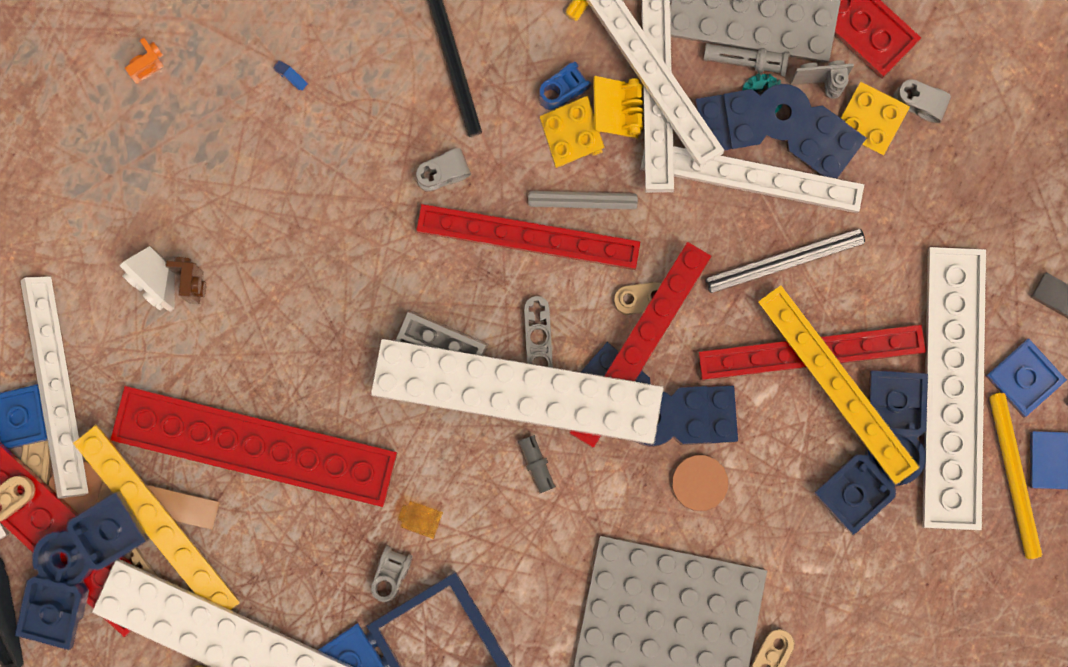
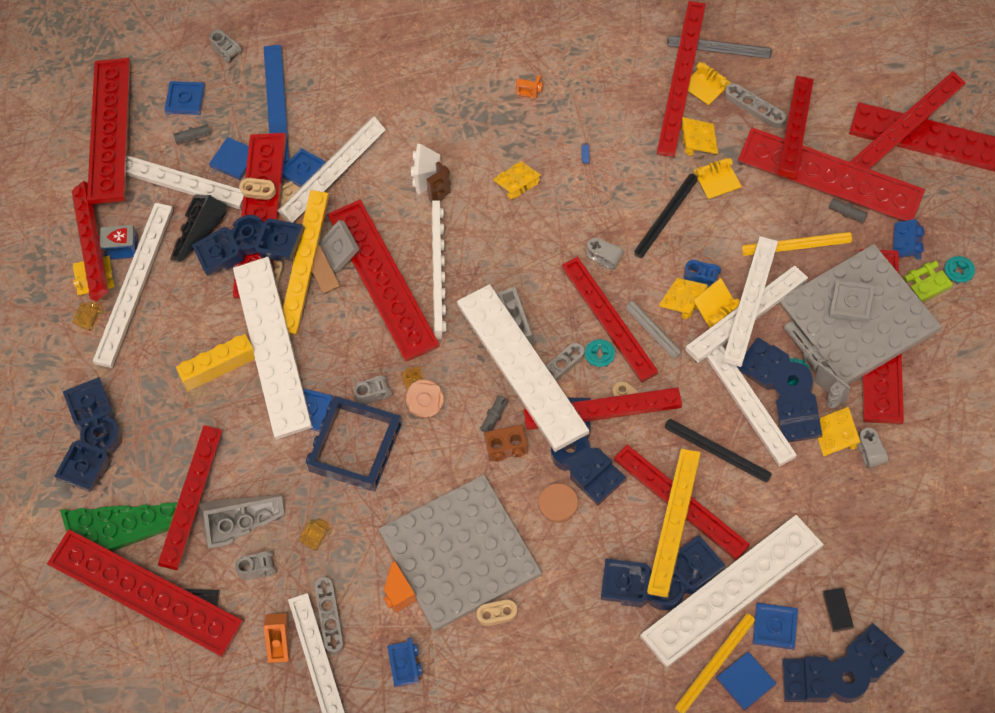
camera: 50 degrees right, 20 degrees down
none -> light grey plate [319,220,359,273]
none -> nougat tile [405,379,444,418]
none -> white plate [432,201,446,340]
none -> dark orange brick [484,425,528,462]
none -> yellow hinge [492,161,541,200]
none -> teal gear [585,339,615,369]

